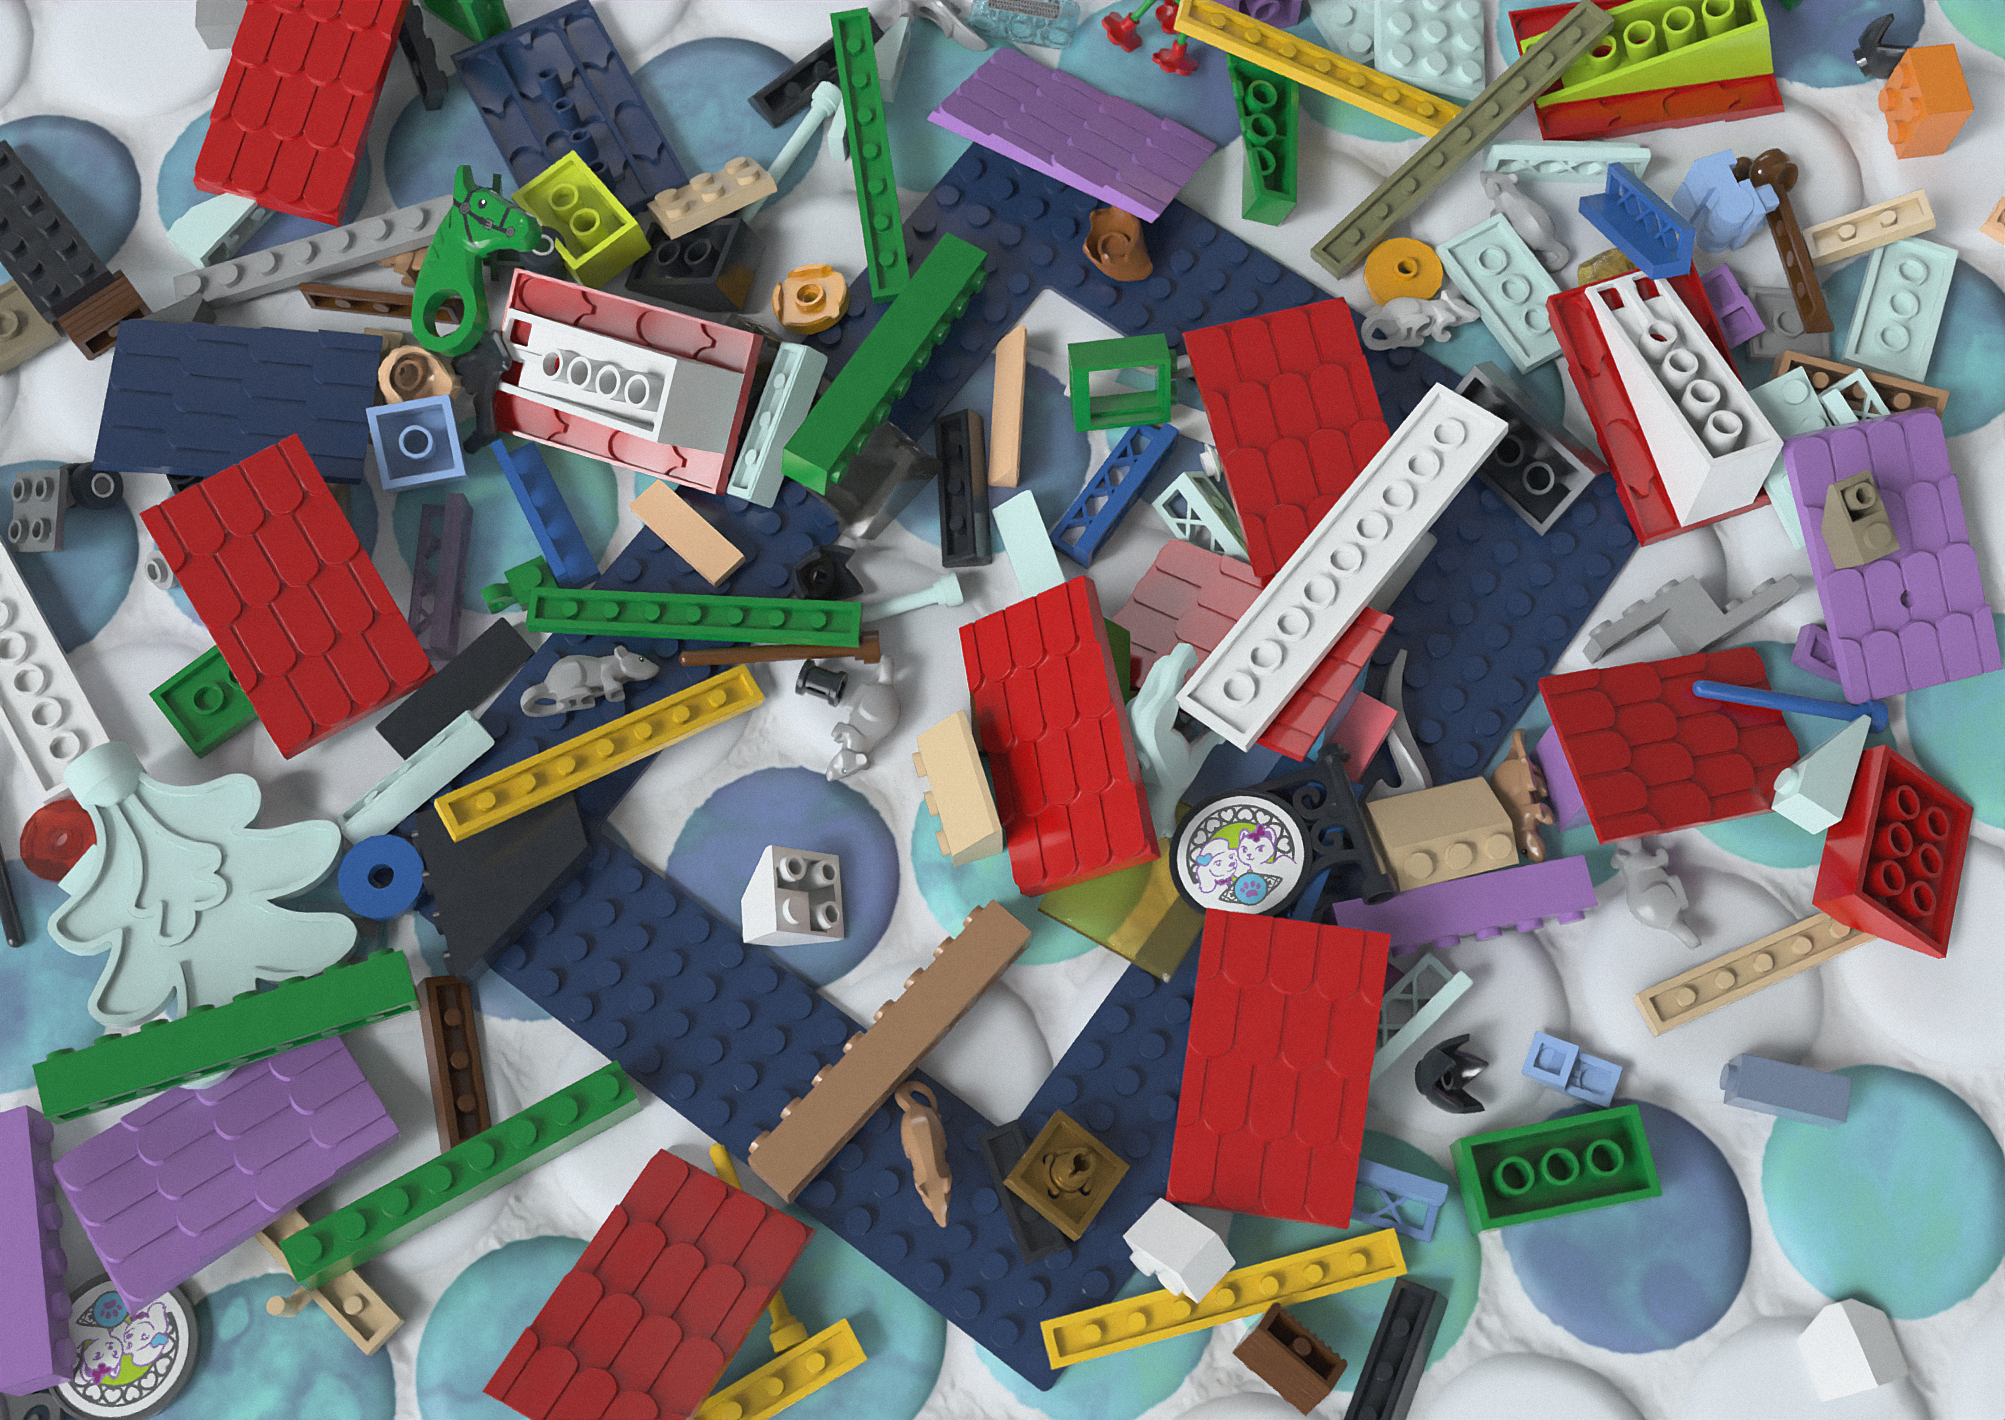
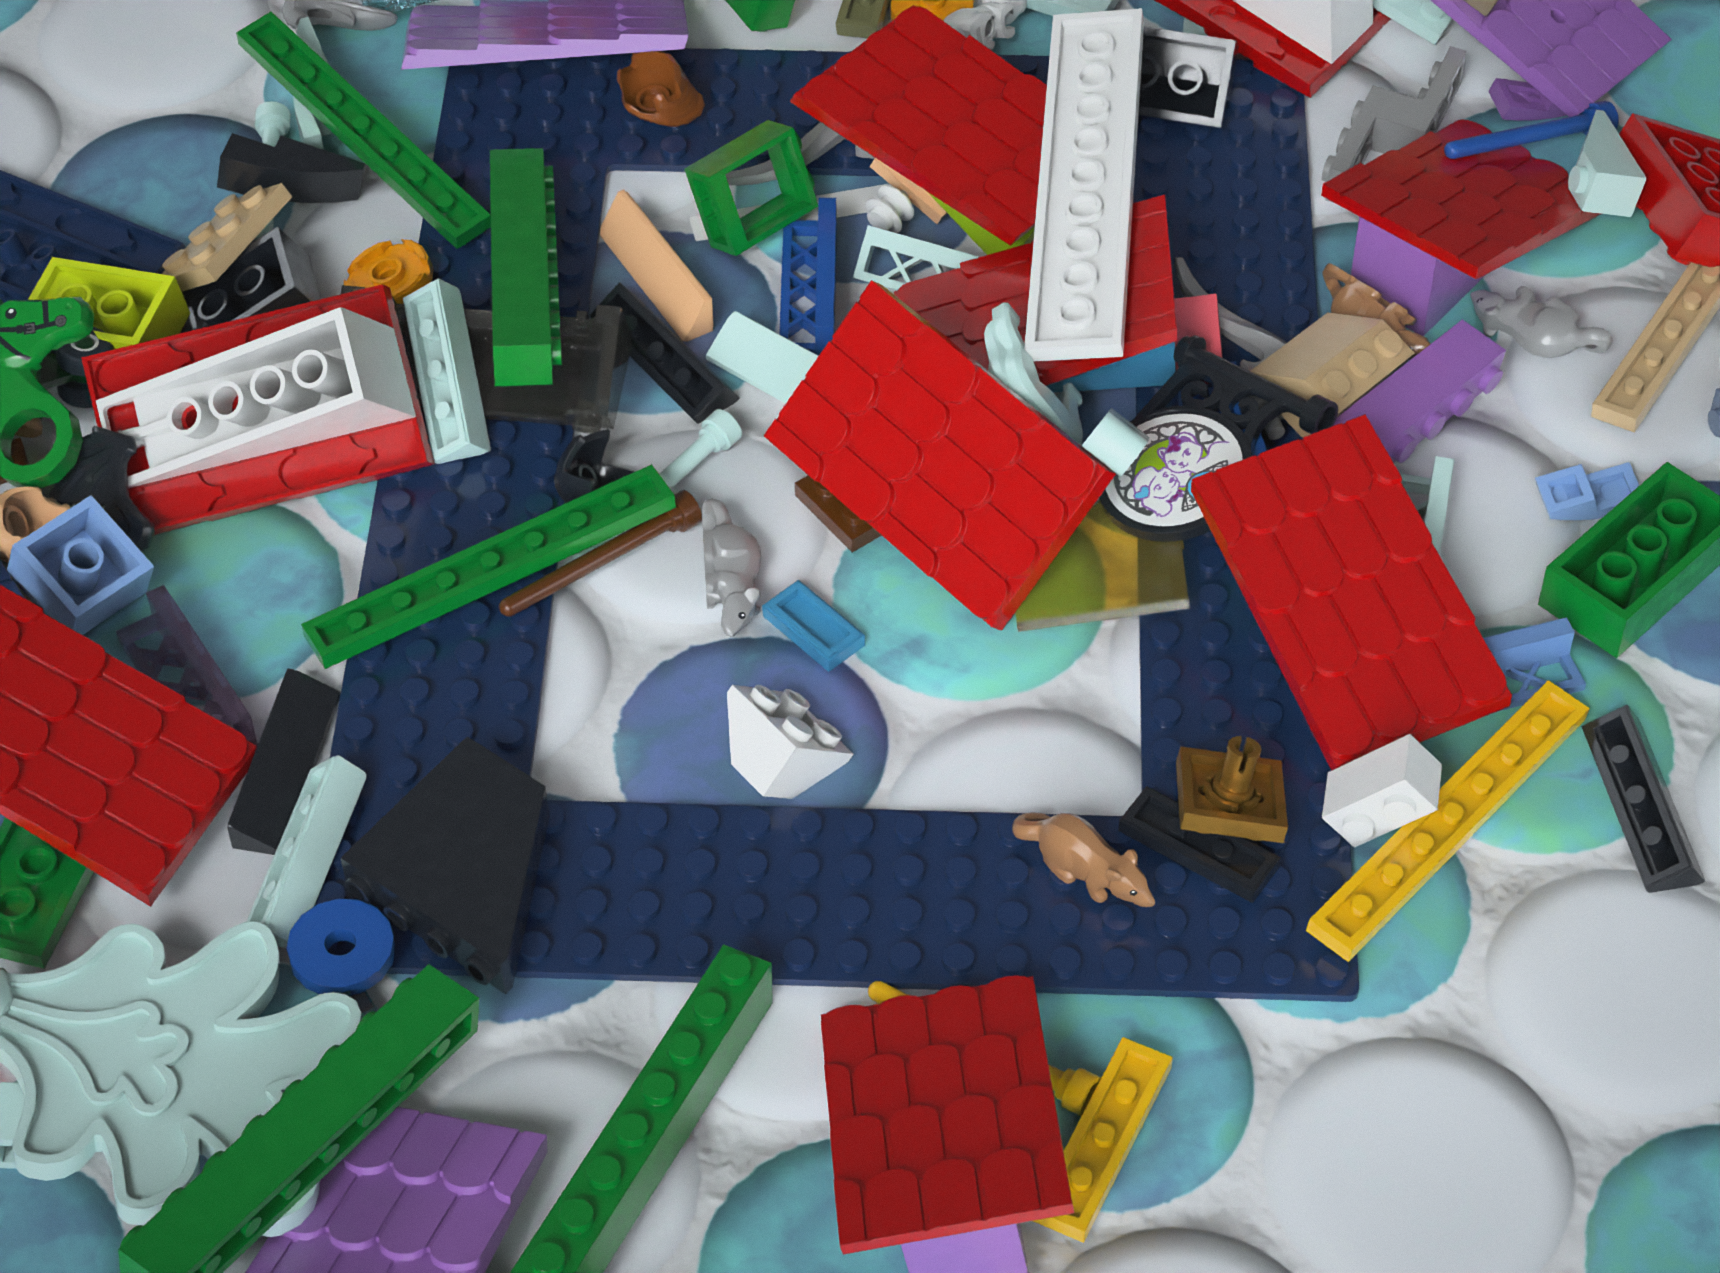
camera: 35 degrees left, 20 degrees down
reddish brown slope [416,975,492,1154] -> none
yellow plate [434,664,765,843] -> none
green plate [480,555,558,614] -> none
blue fence [490,439,601,589] -> none
light grey animal [520,646,659,717] -> none
light nougat tile [629,478,746,589] -> none
black slope [747,11,885,129] -> none
medium nougat brick [747,899,1032,1205] -> none
black bush [795,659,848,707] -> none
tan slope [912,710,1003,867] -> none
reddish brown brick [1232,1302,1348,1416] -> none
black piece [1415,1033,1489,1114] -> none
none -> black slope [217,133,366,203]
none -> dark azure tile [762,580,865,672]
none -> light aqua beam [1082,408,1150,477]

